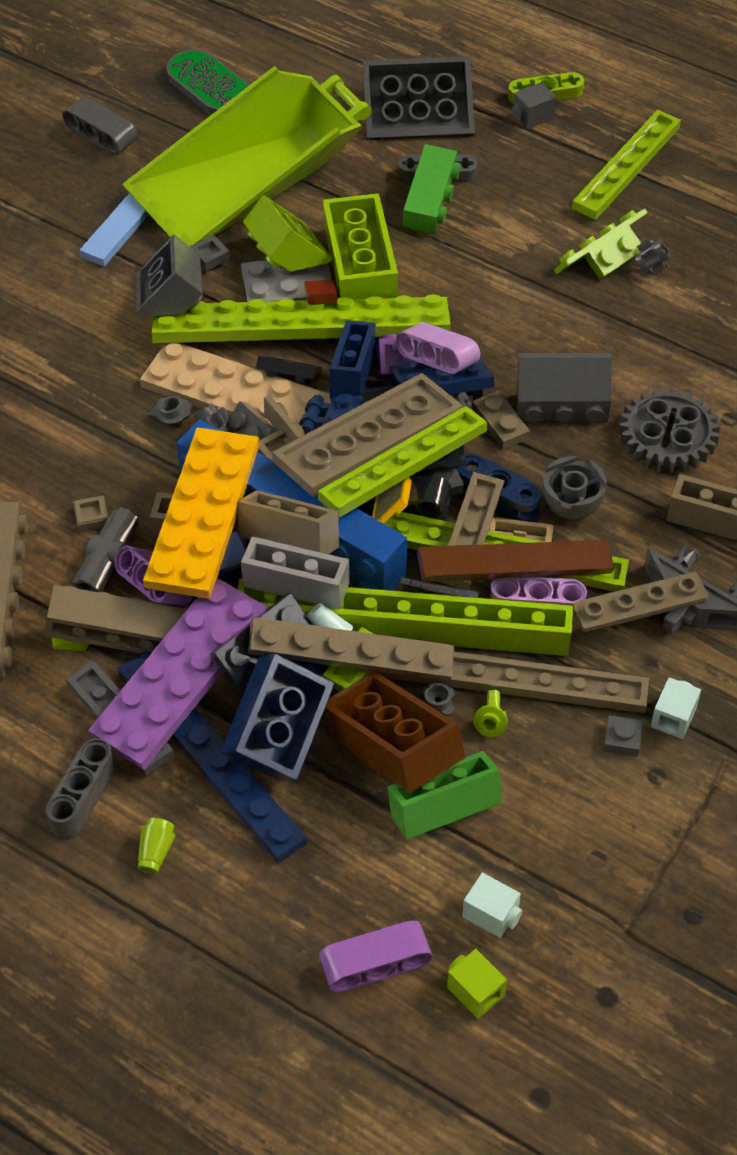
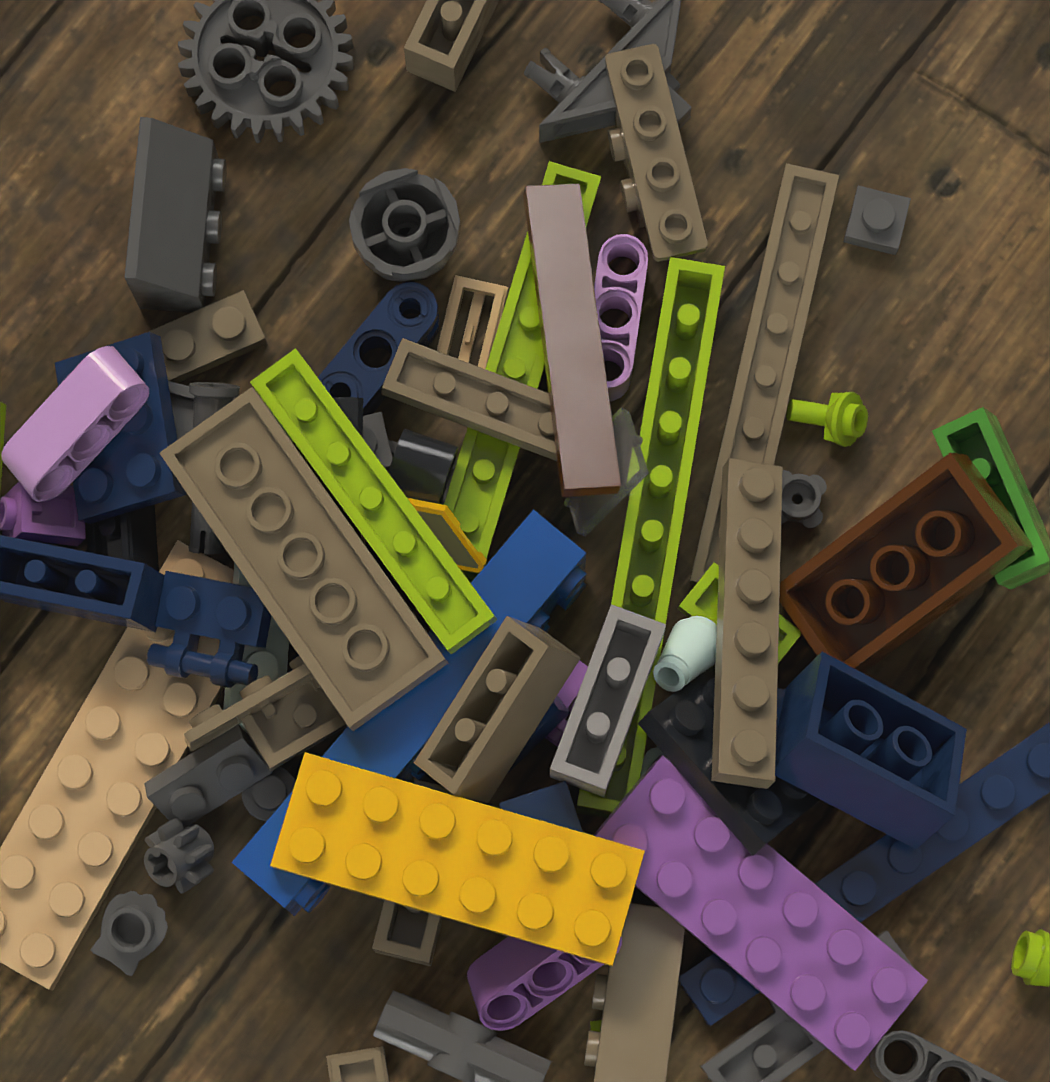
camera: 85 degrees left, 25 degrees up
black plate [256,356,322,384] -> none
light aqua brick [651,677,701,739] -> none

